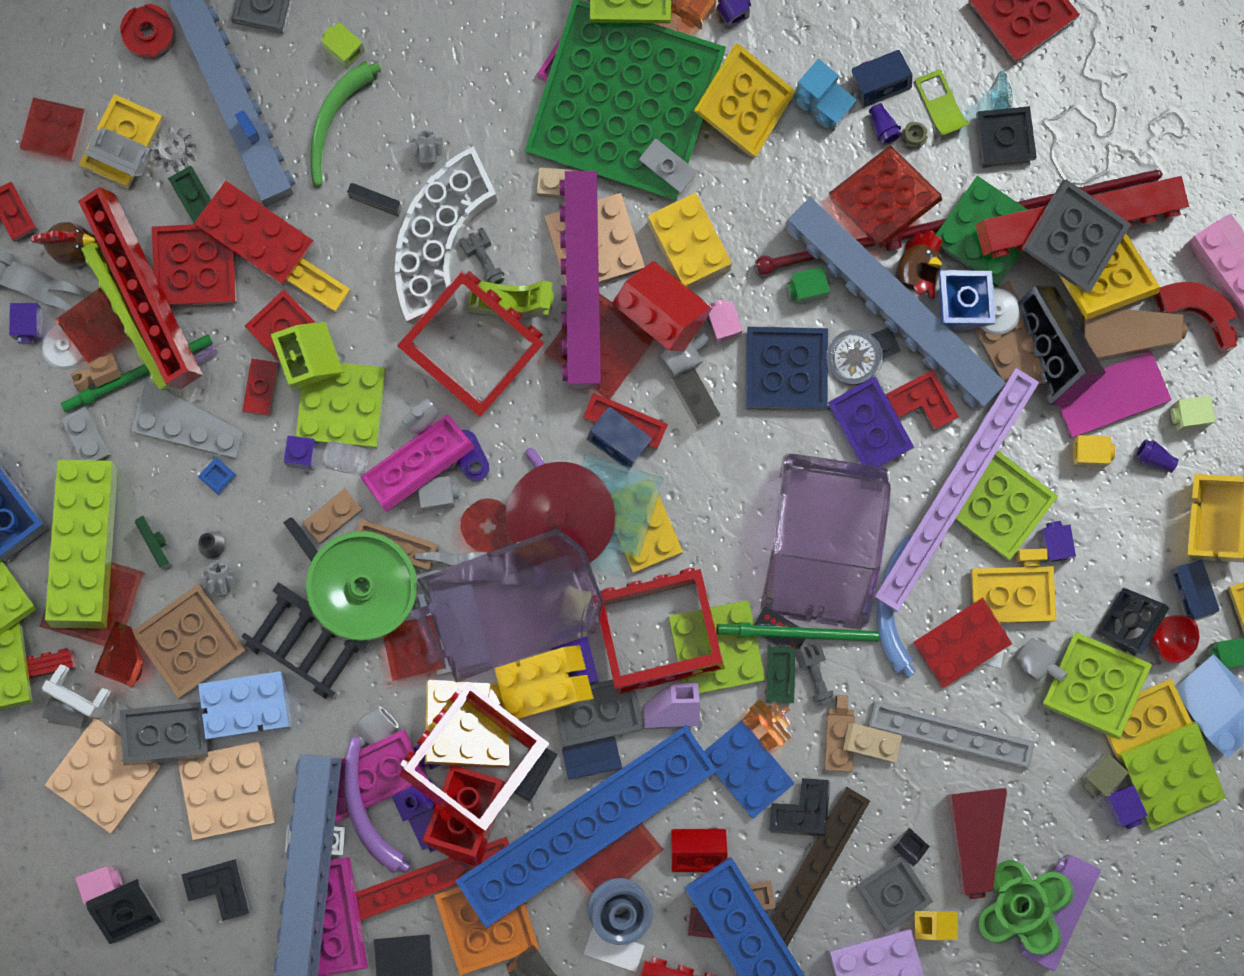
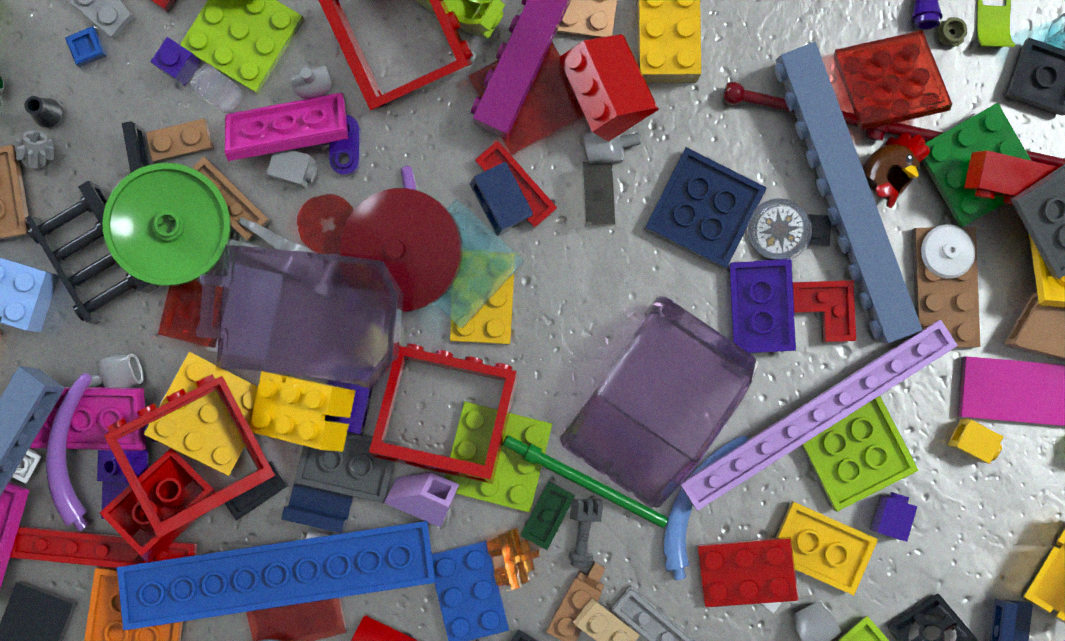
camera: 30 degrees right, 5 degrees up
bright pink brick [707,300,743,344] -> none
black sticker [754,606,805,651] -> none
green brick [787,266,830,305] -> none
blue slope [939,270,996,331] -> none
yellow plate [1015,549,1048,567] -> none
black wedge [1018,286,1106,405] -> none
dark purple cone [1136,439,1179,473] -> none

